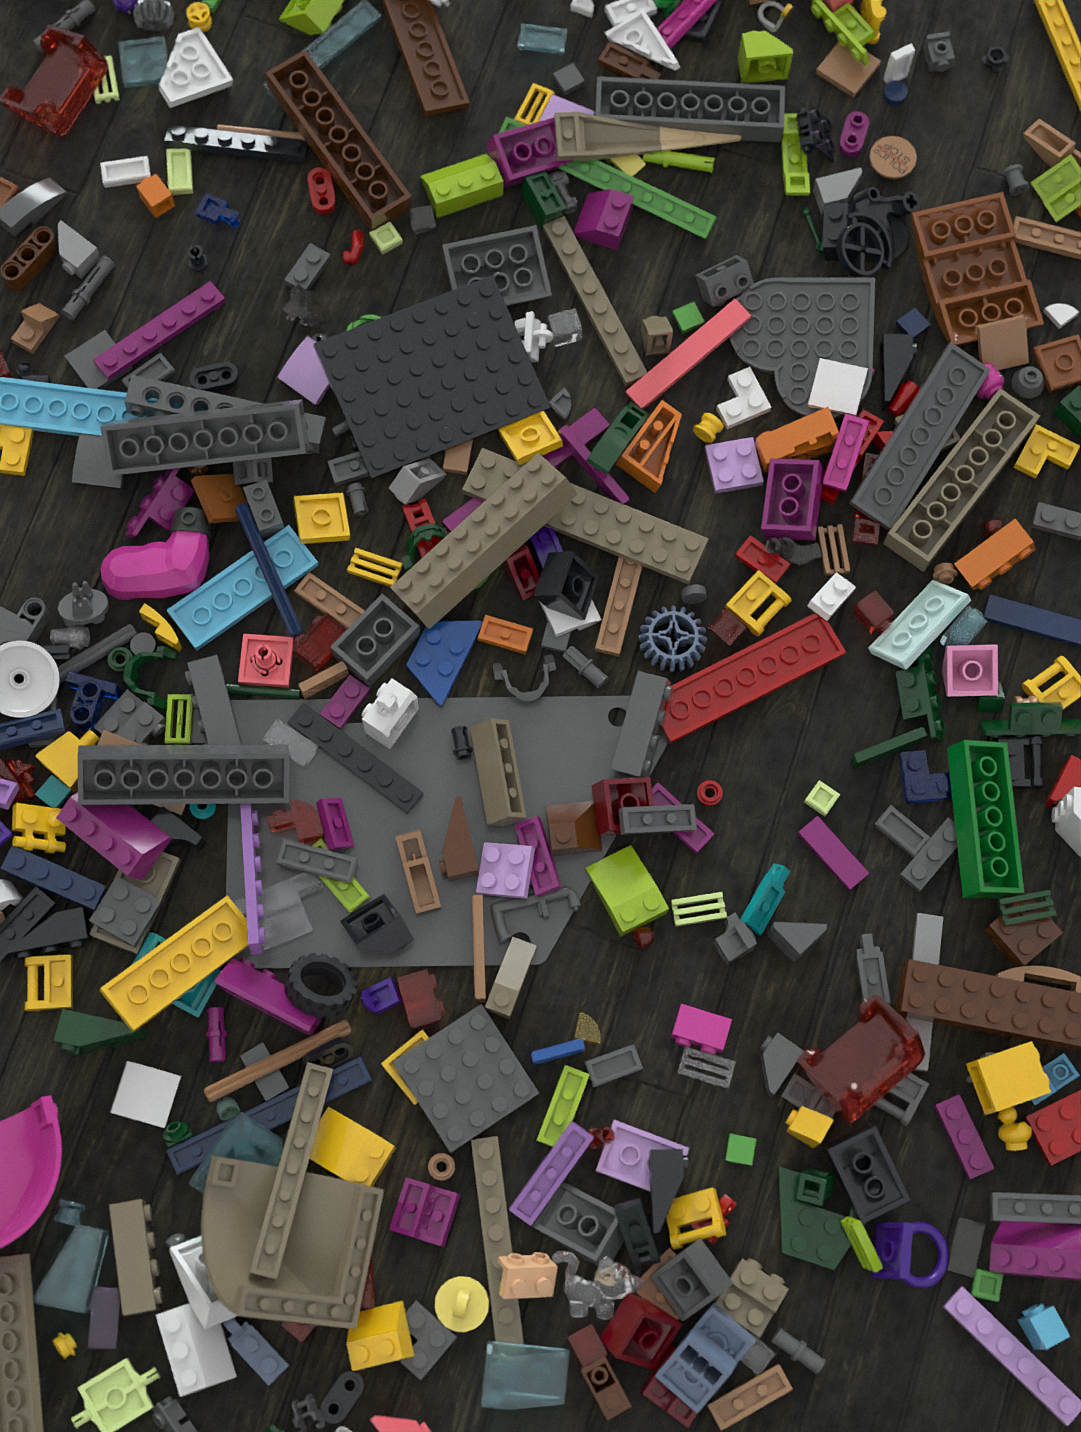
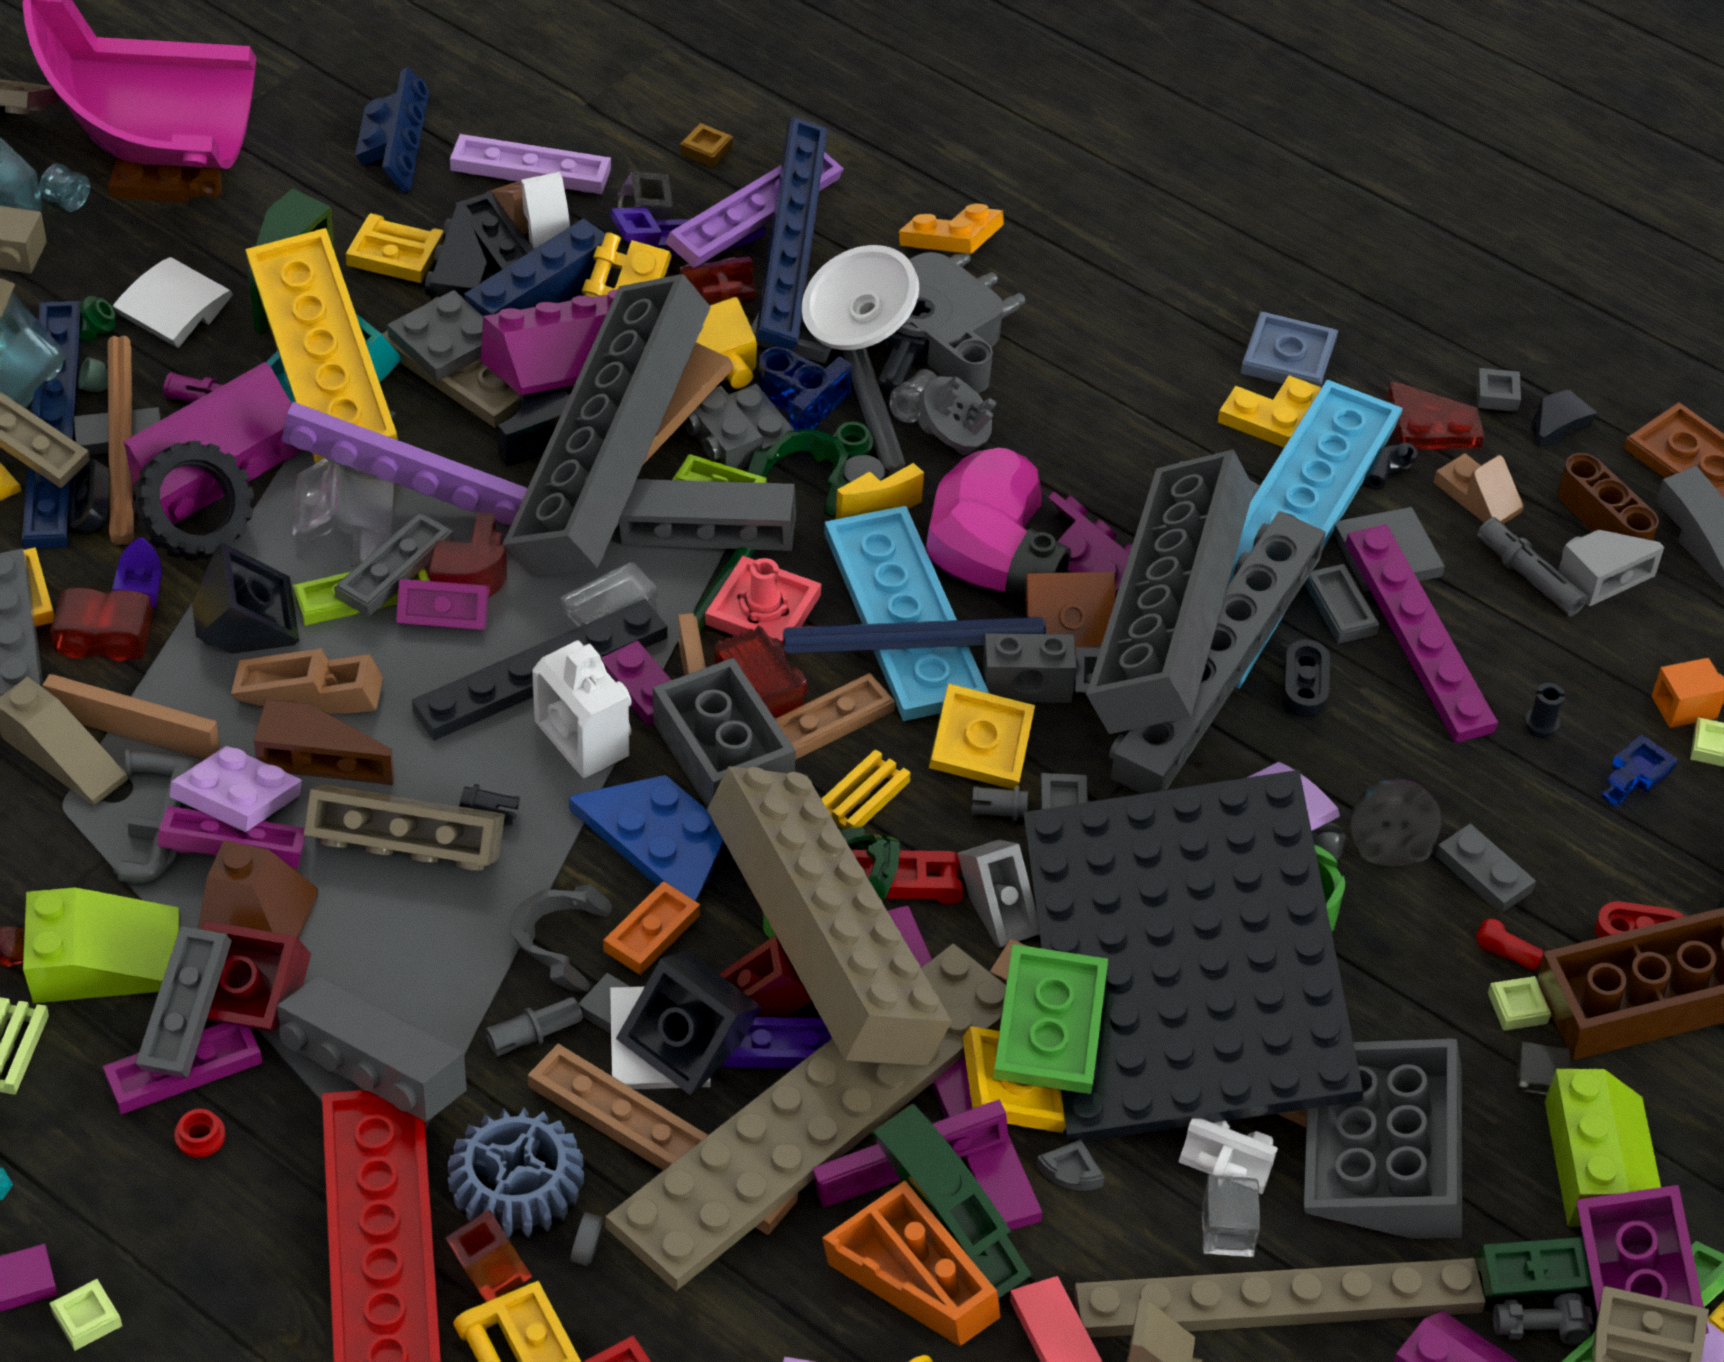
camera: 110 degrees right, 25 degrees down
none -> bright green plate [993,944,1108,1094]

